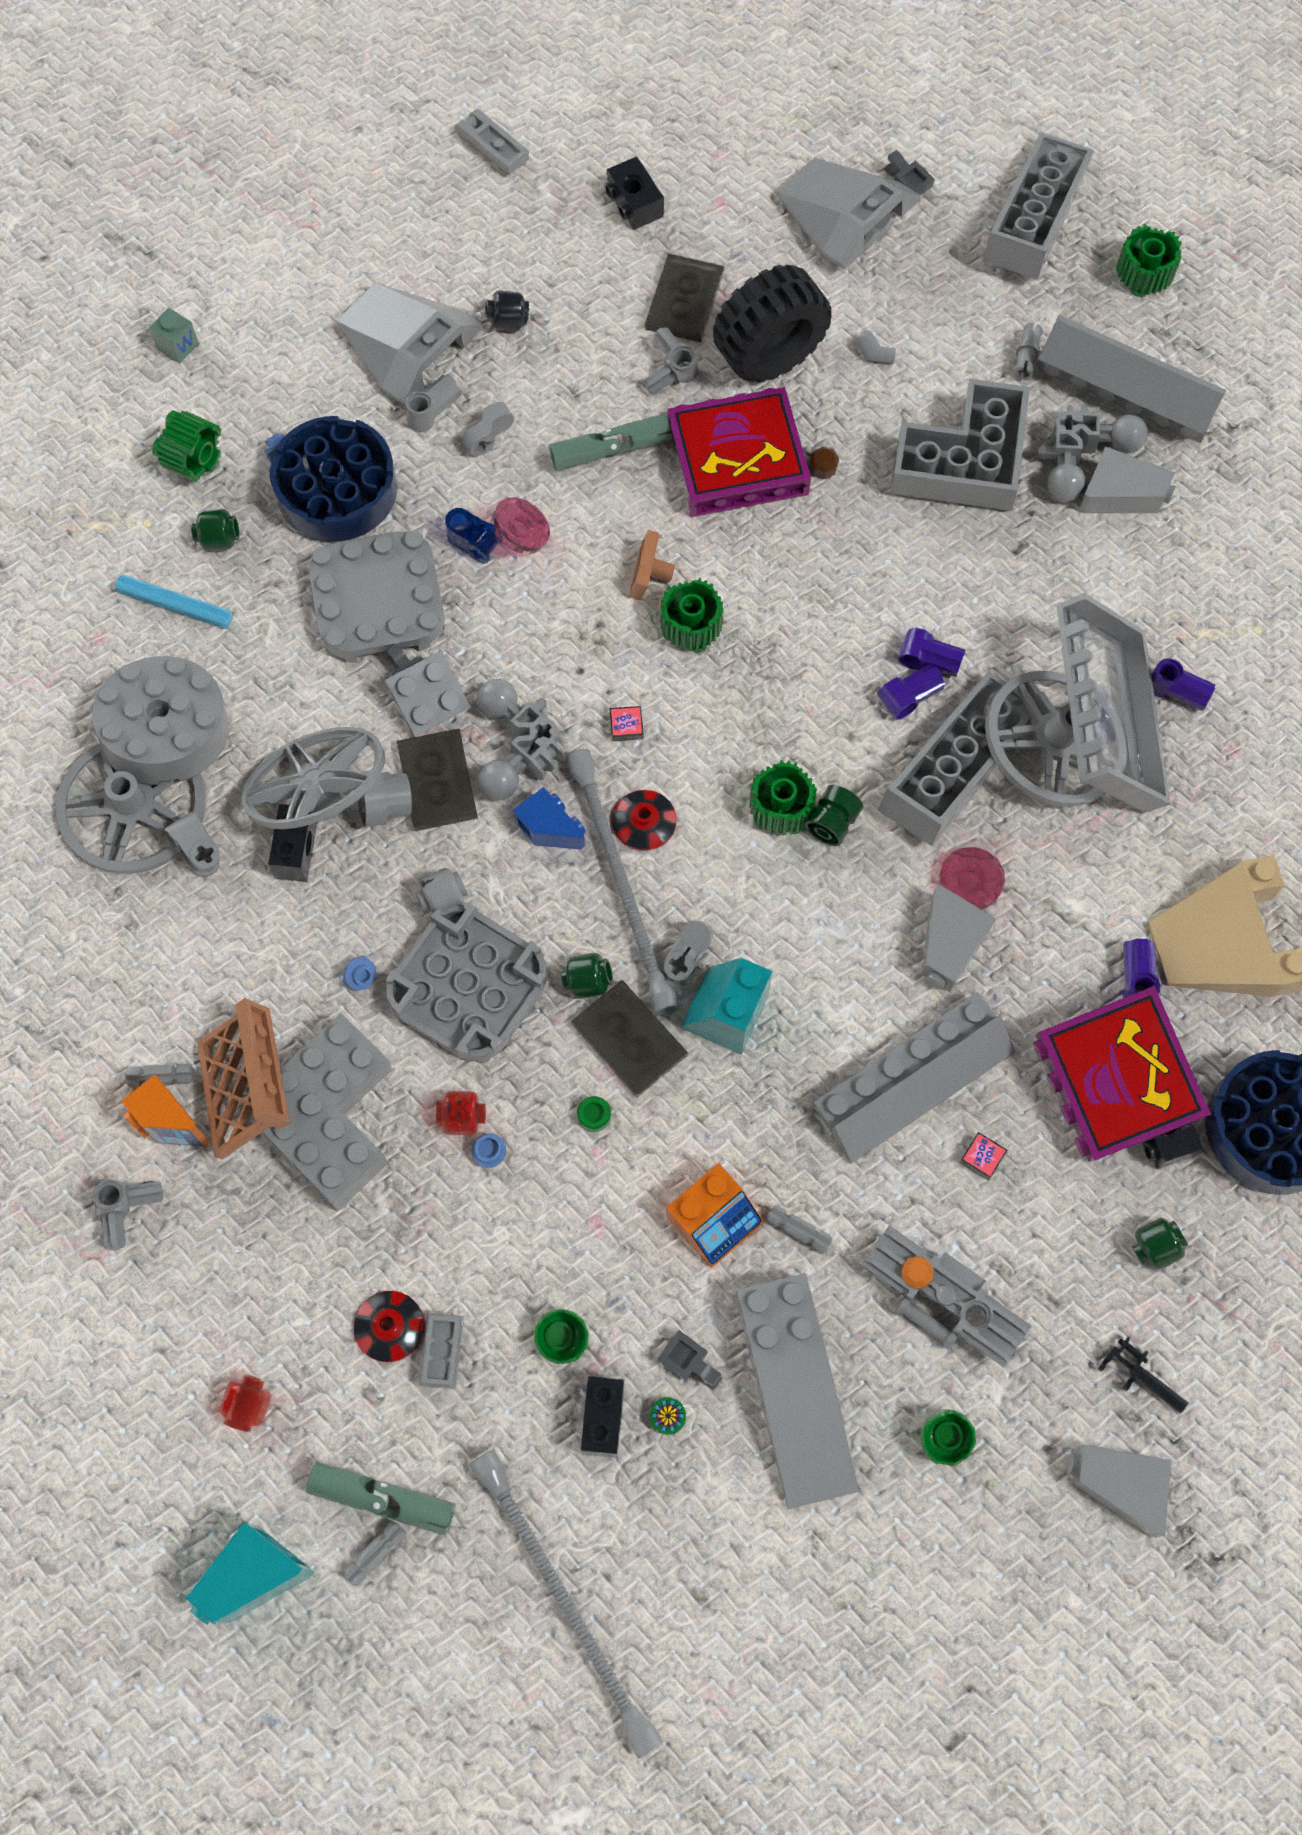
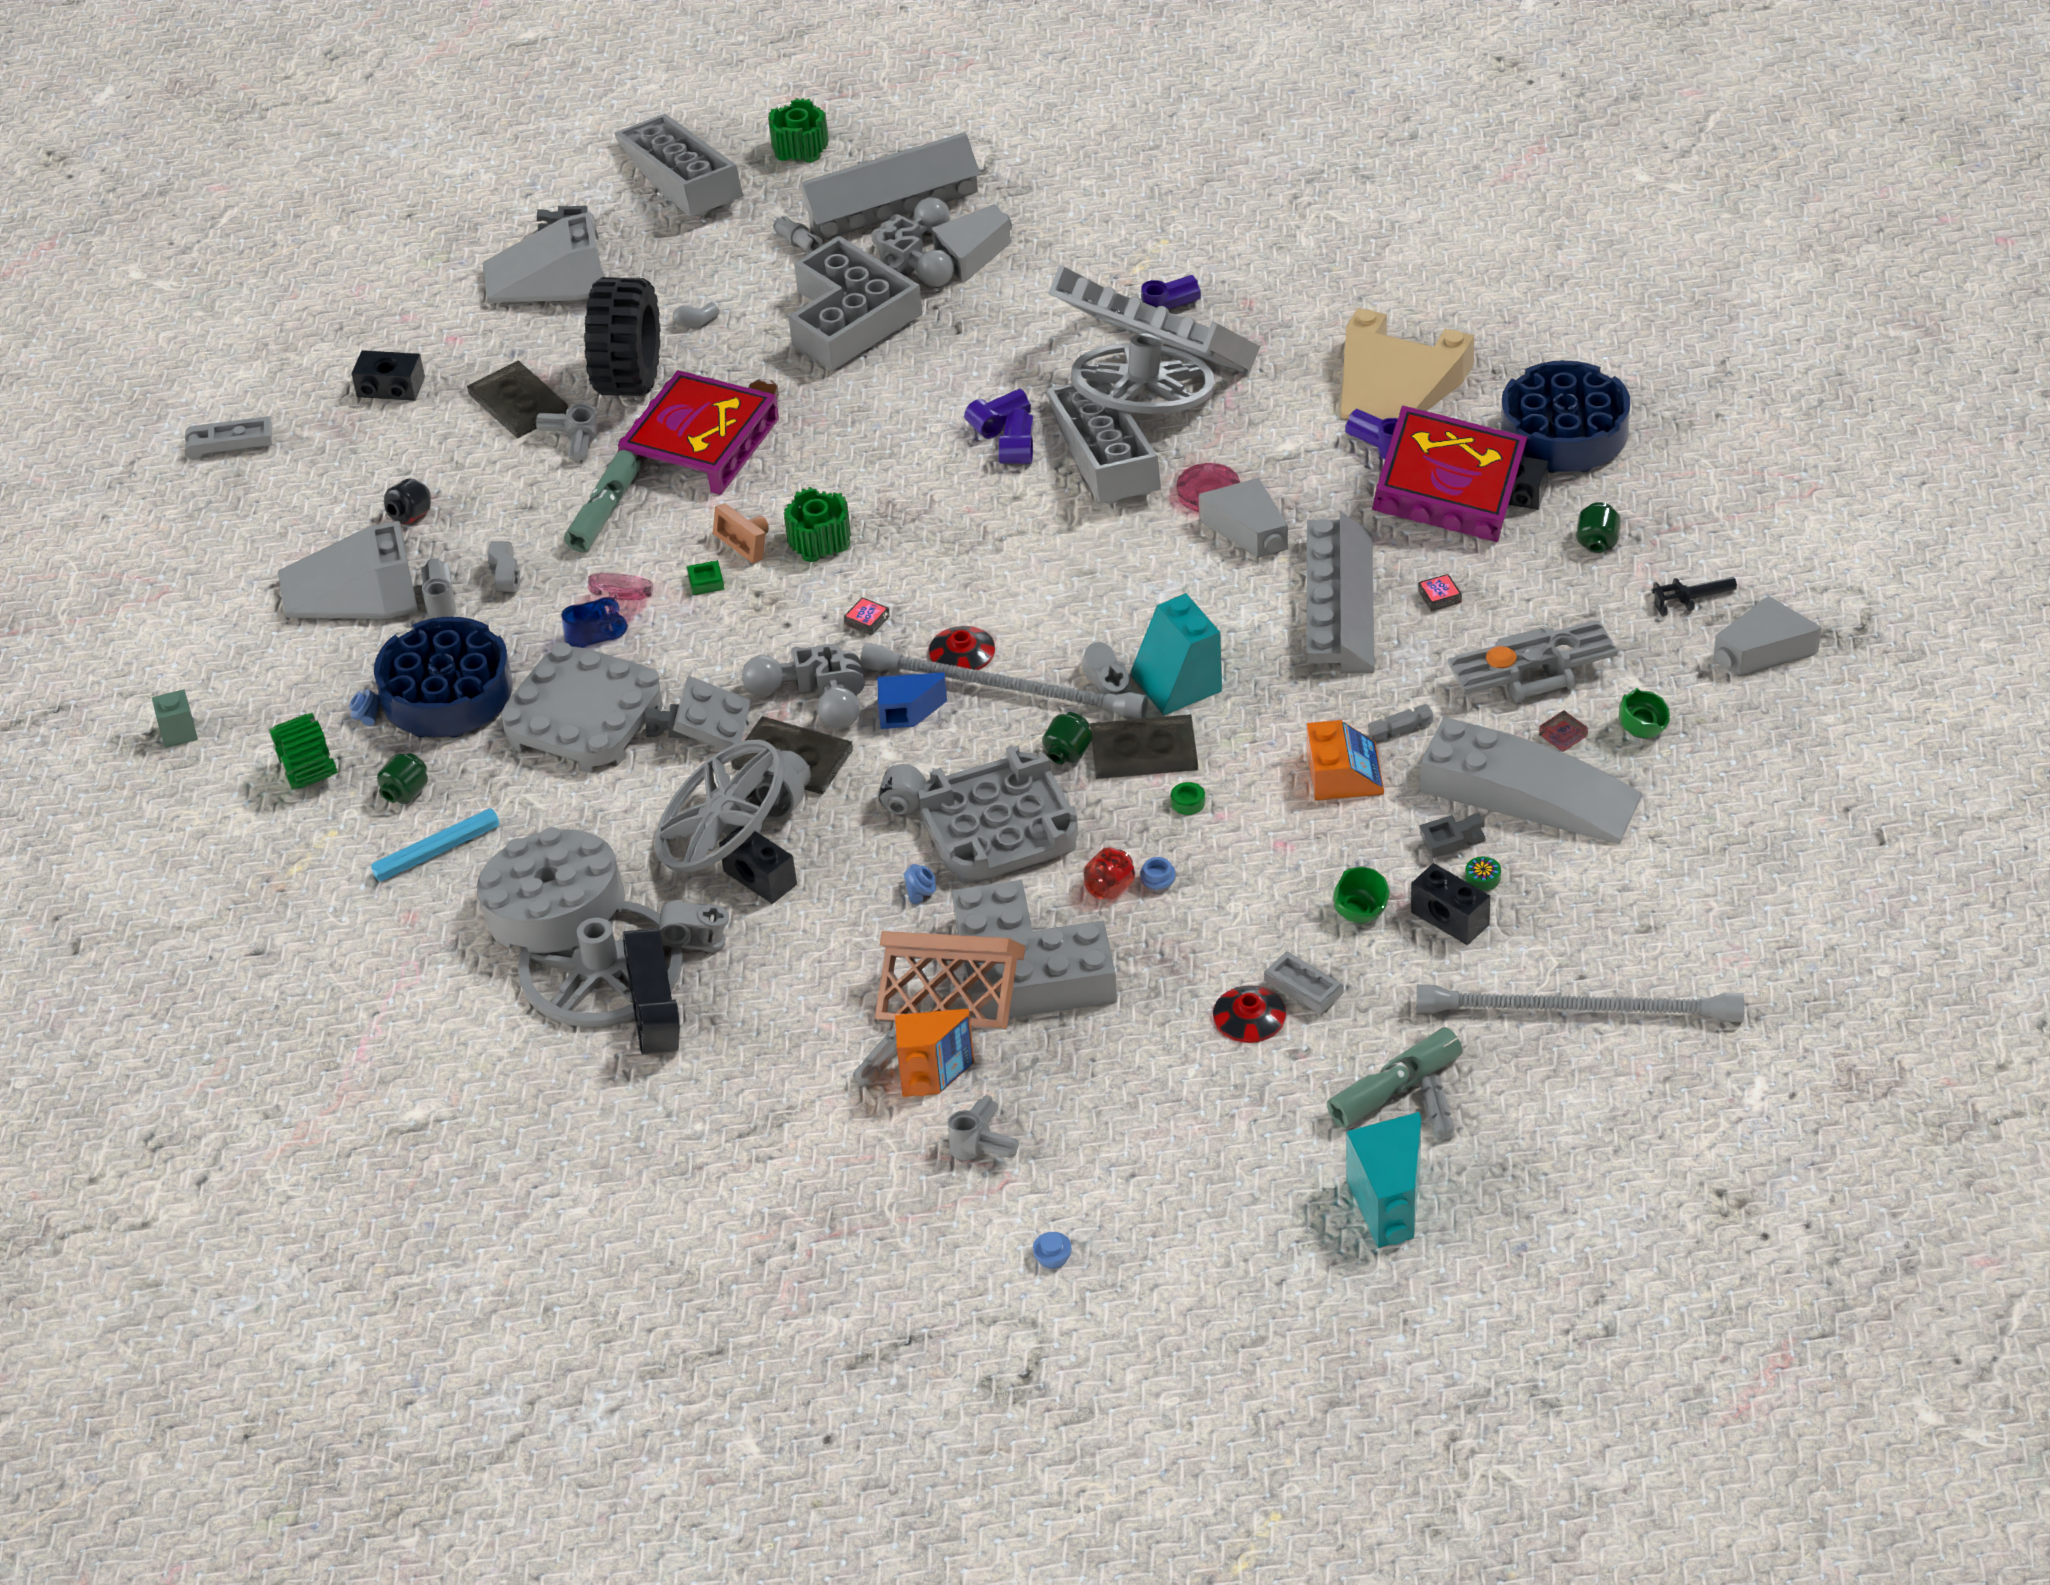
camera: 50 degrees left, 25 degrees down
clear red head [219,1374,272,1432] -> none
green brick [749,760,817,835] -> none
dark green wheel [805,784,864,846] -> none
none -> black beam [622,927,680,1055]
none -> green tile [686,560,725,595]
none -> medium blue plate [1033,1232,1072,1269]
none -> clear smoke tile [1539,710,1588,752]

